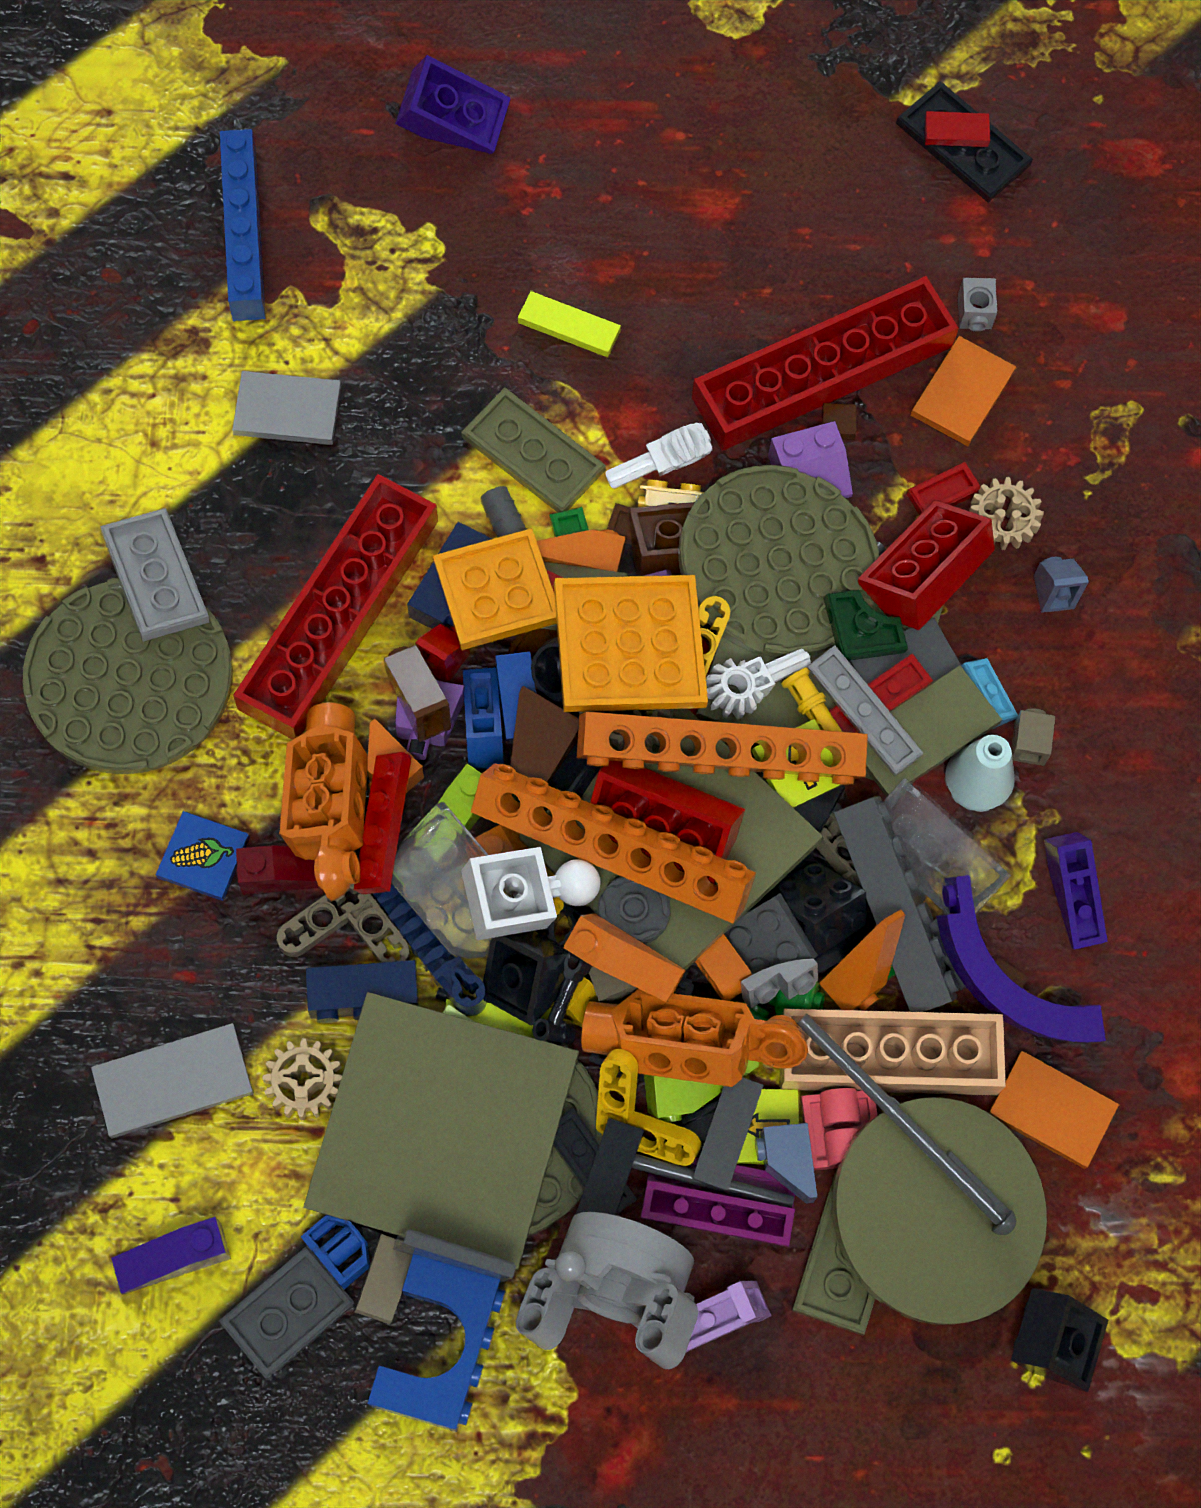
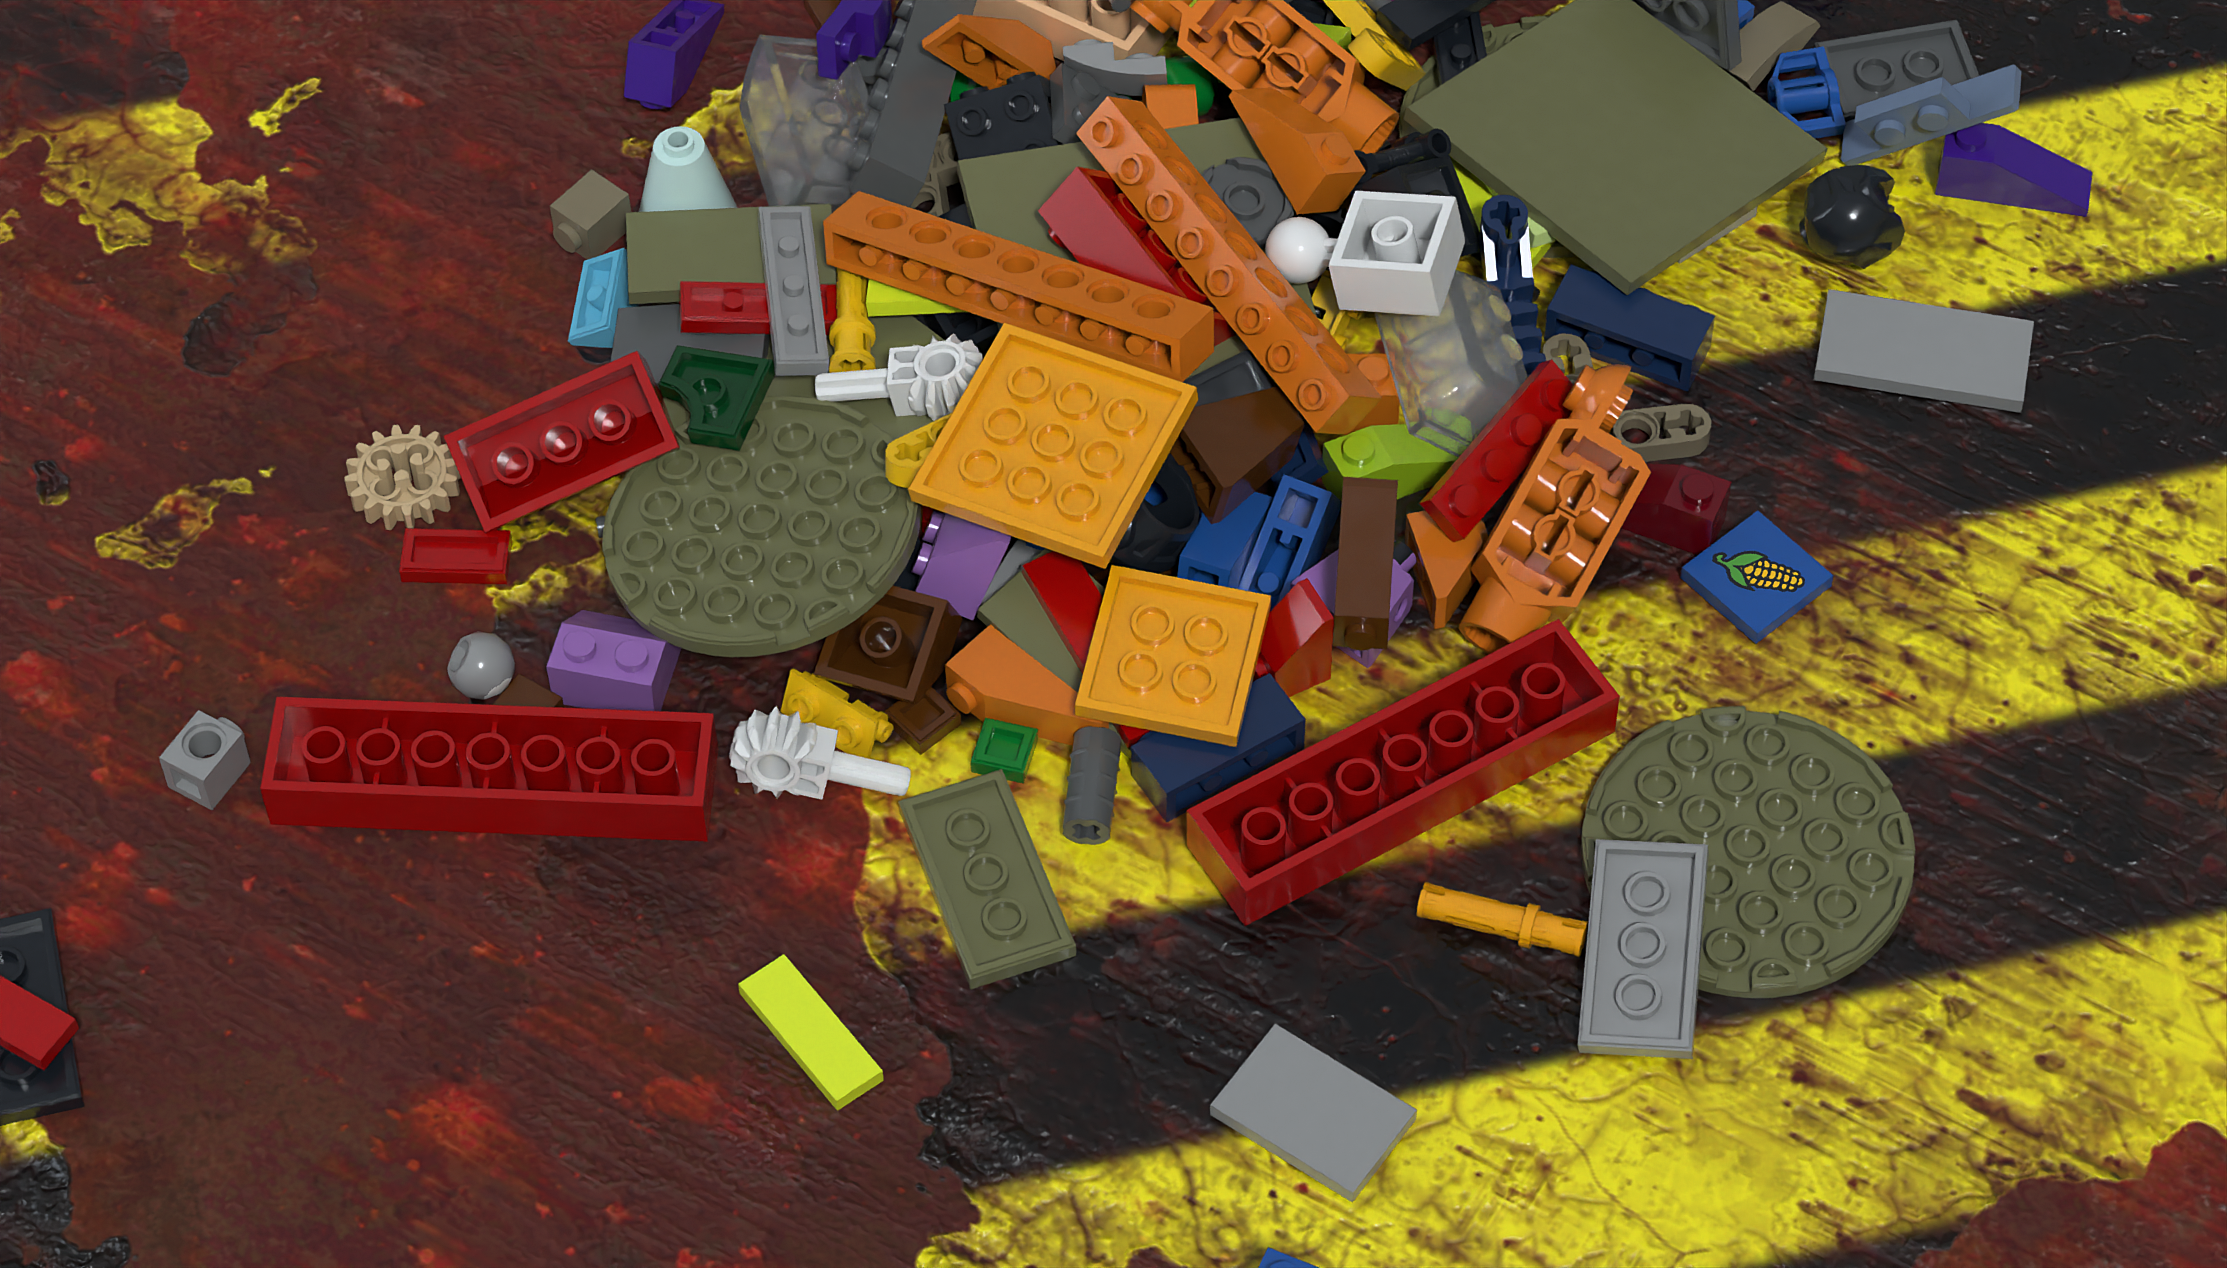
camera: 145 degrees left, 15 degrees down
tan gear [262,1038,342,1120] -> none
orange tile [911,336,1016,447] -> none
sand blue slope [1034,557,1089,613] -> none
none -> light grey piece [447,631,515,700]
none -> light orange pin [1417,882,1588,957]
none -> black helmet [1799,165,1905,269]
none -> sand blue bracket [1841,65,2021,166]

